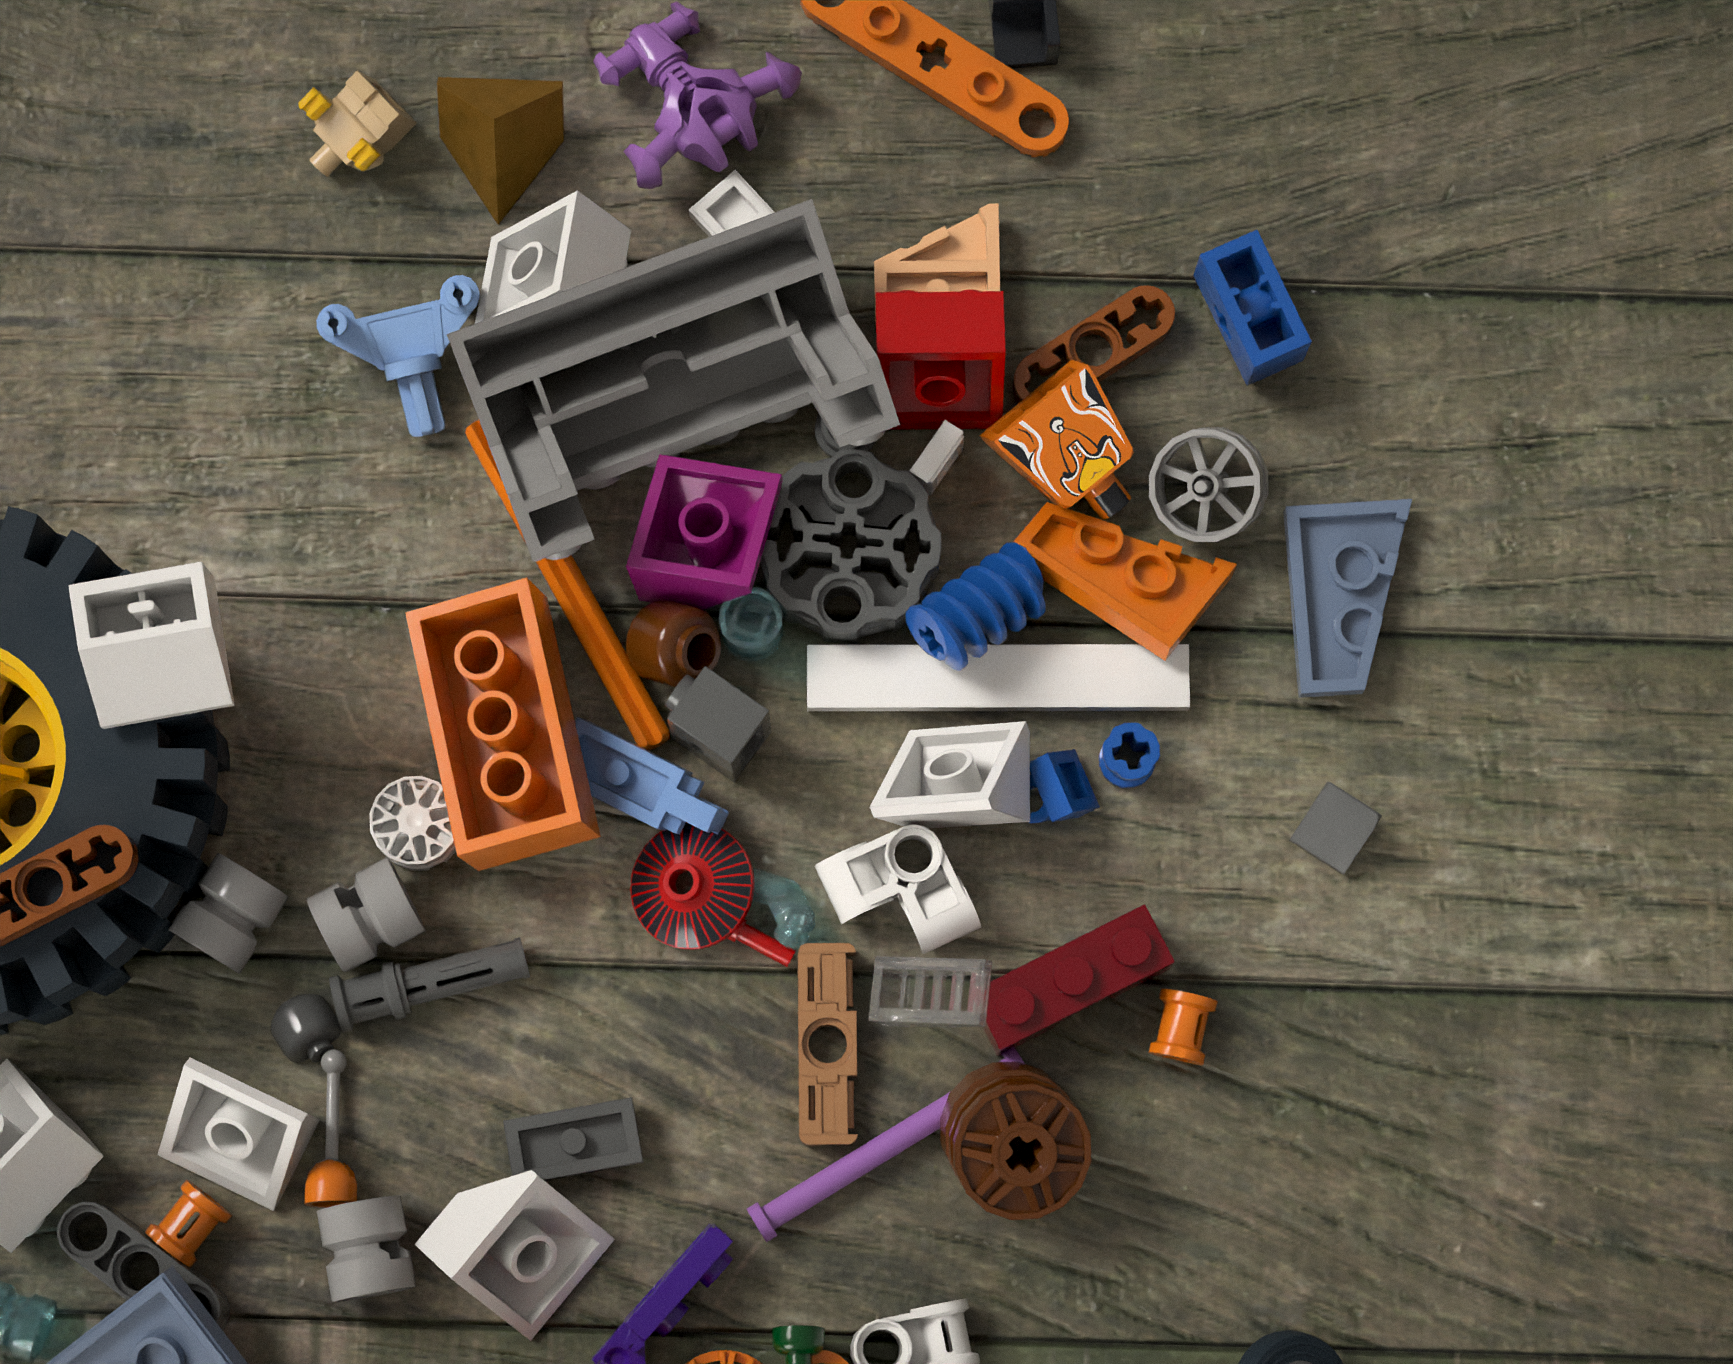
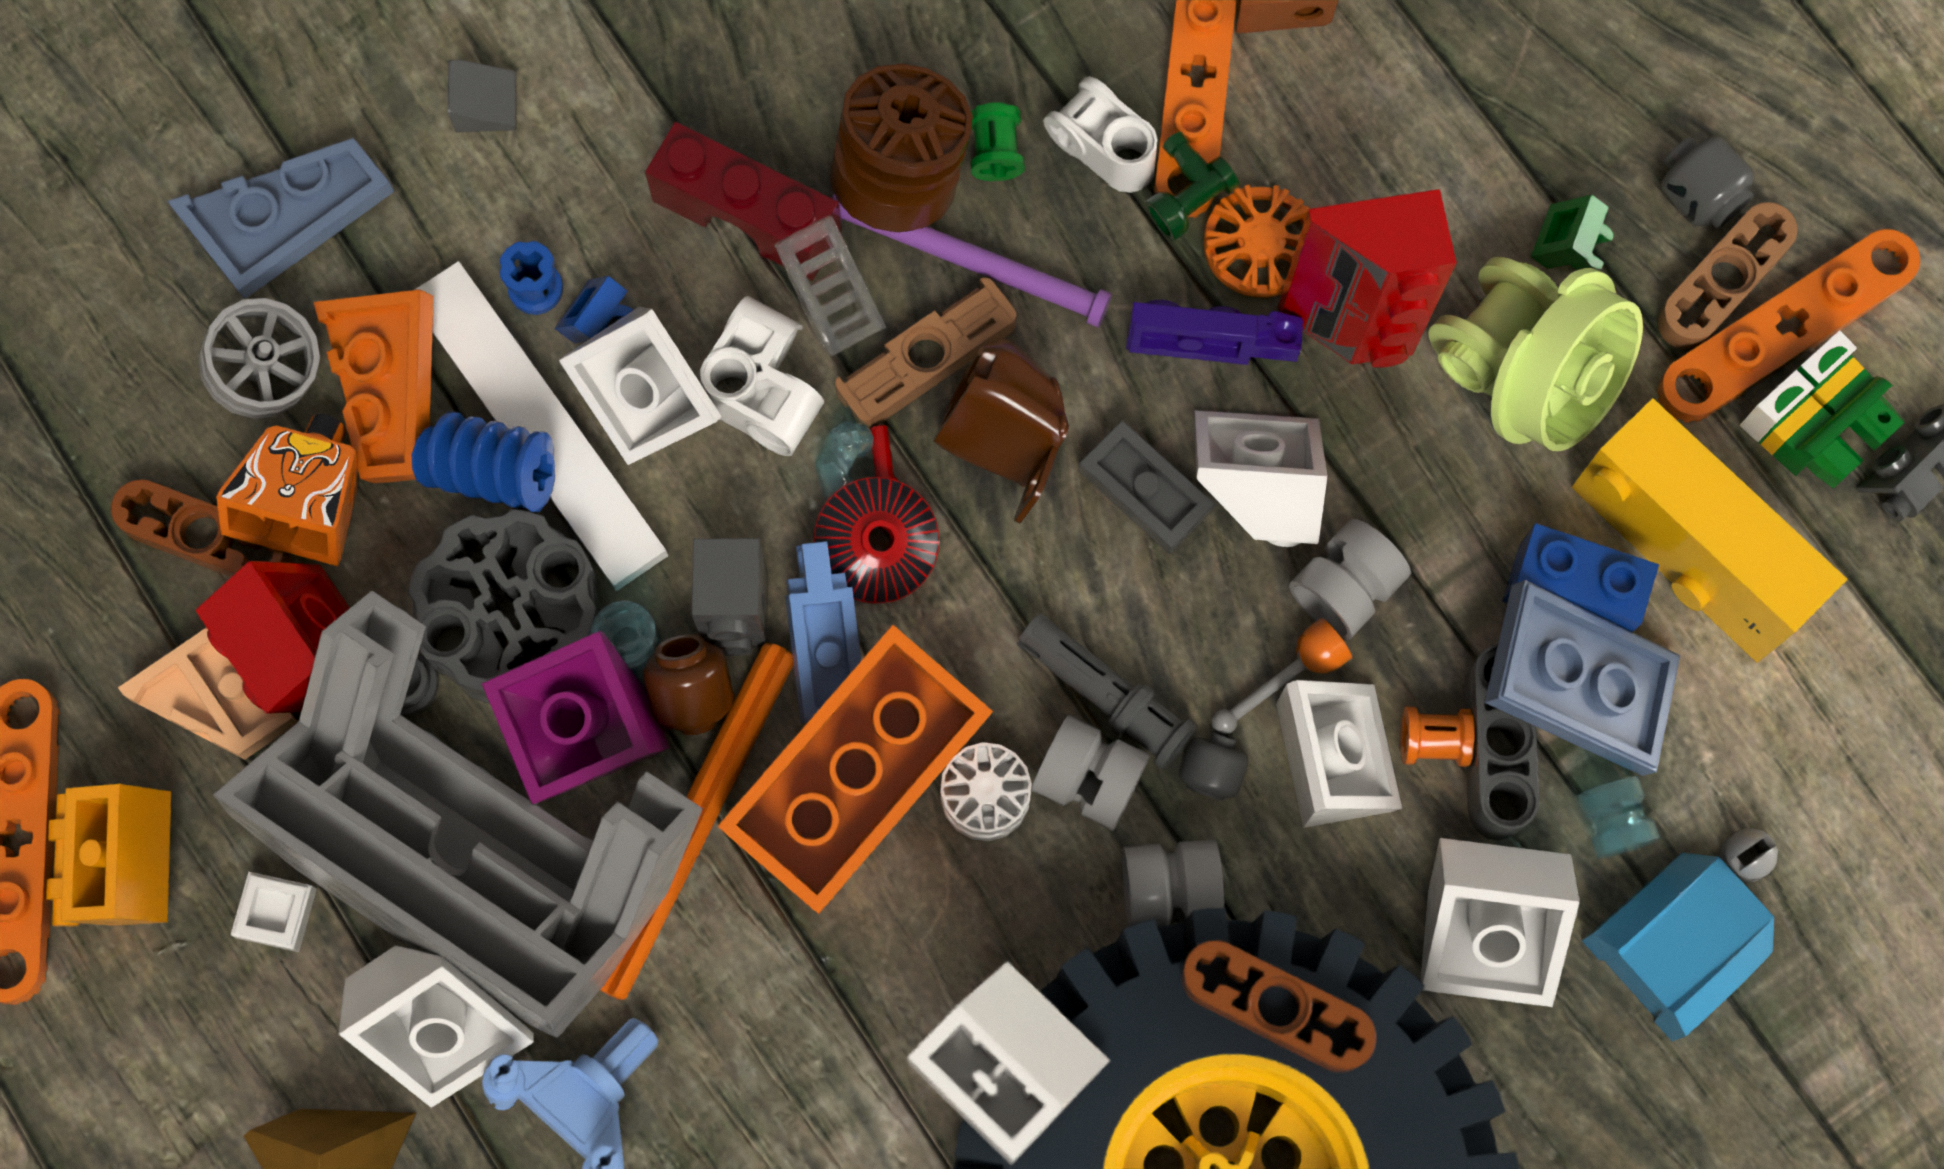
camera: 125 degrees left, 5 degrees down
medium lavender piece [593,1,802,189] -> none
white tile [909,420,964,495] -> none
orange bush [1149,989,1218,1065] -> none
blue brick [1193,230,1312,386] -> none
none -> light orange brick [46,784,171,927]
none -> reddish brown piece [933,339,1069,524]
none -> green bush [970,102,1025,182]

